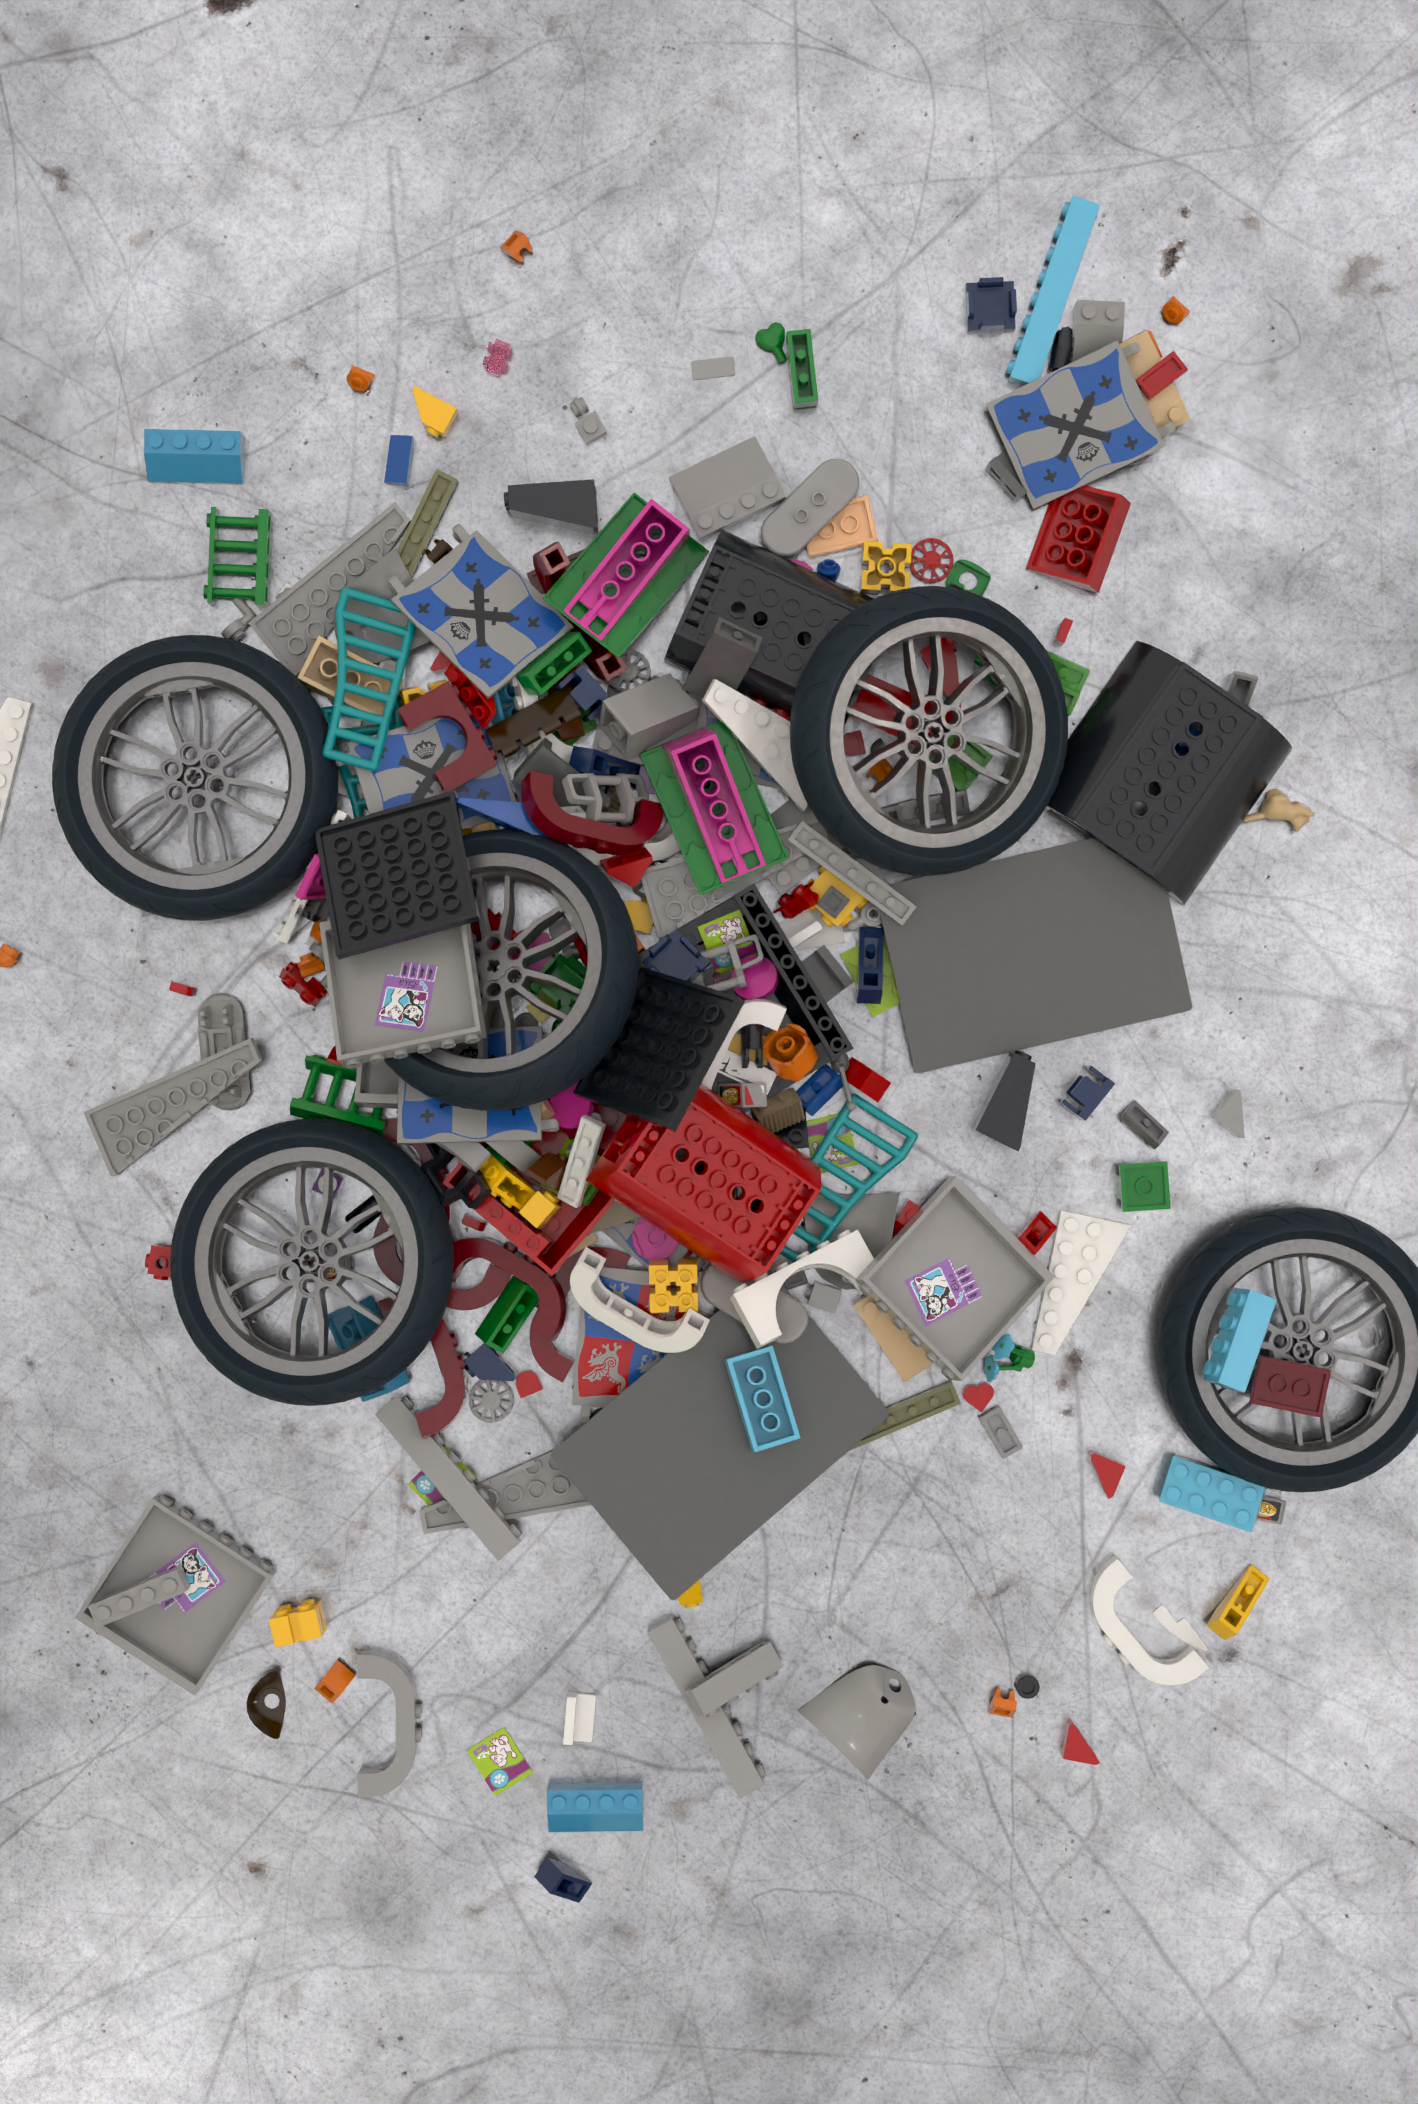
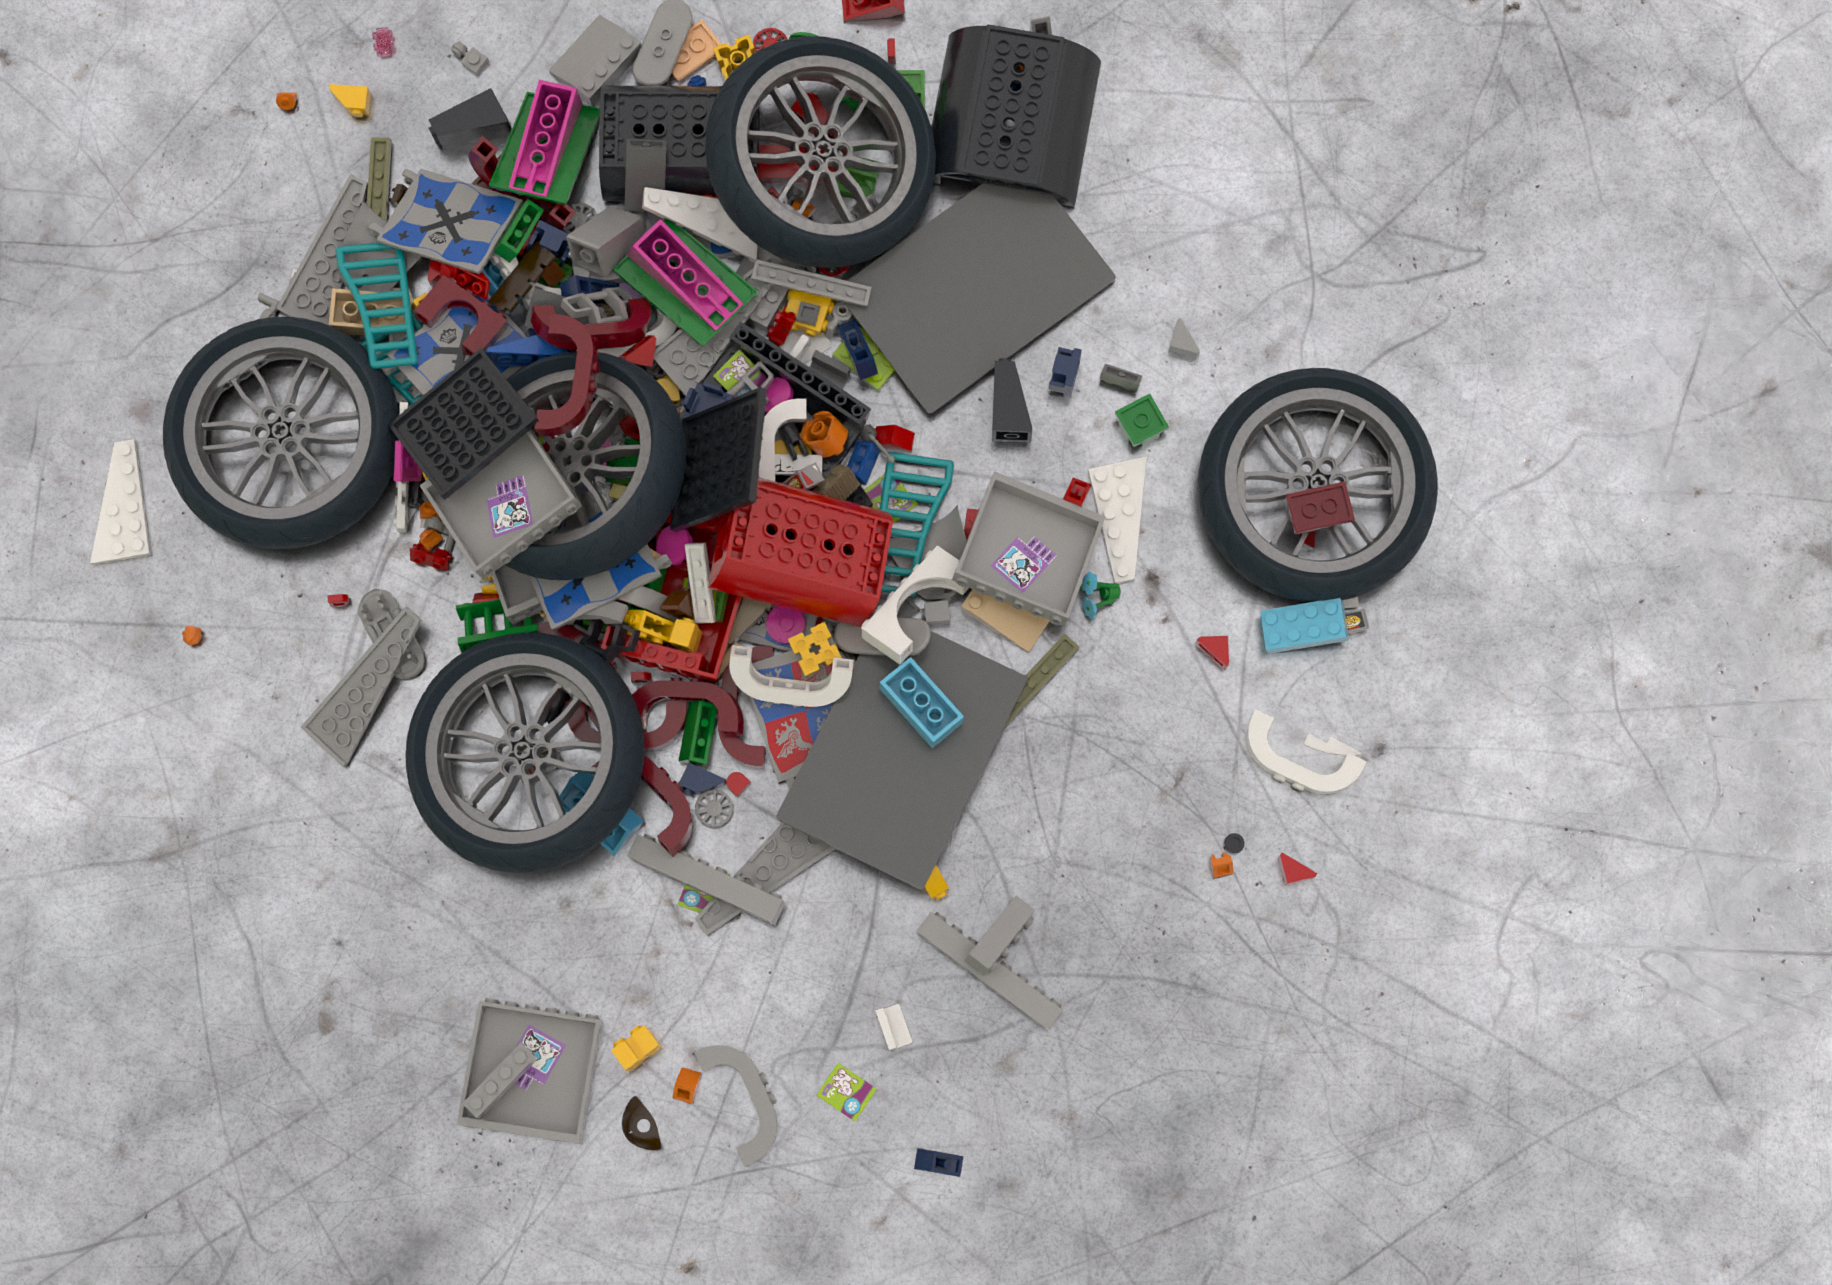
camera: 20 degrees left, 10 degrees down
dark azure slope [144,429,244,484] -> none
red brick [145,1244,171,1280] -> none
green fence [203,507,271,608] -> none
tile [312,1168,344,1200] -> none
blue slope [384,435,414,486] -> none
dark azure slope [547,1783,643,1832] -> none
light grey piece [798,1665,916,1780] -> none
red tile [963,1383,994,1412] -> none
flat silver plate [979,1406,1024,1459] -> none
medium azure brick [1203,1288,1277,1393] -> none
yellow slope [1206,1564,1270,1640] -> none
tan animal [1243,789,1315,832] -> none
none -> dark red arch [535,314,600,436]

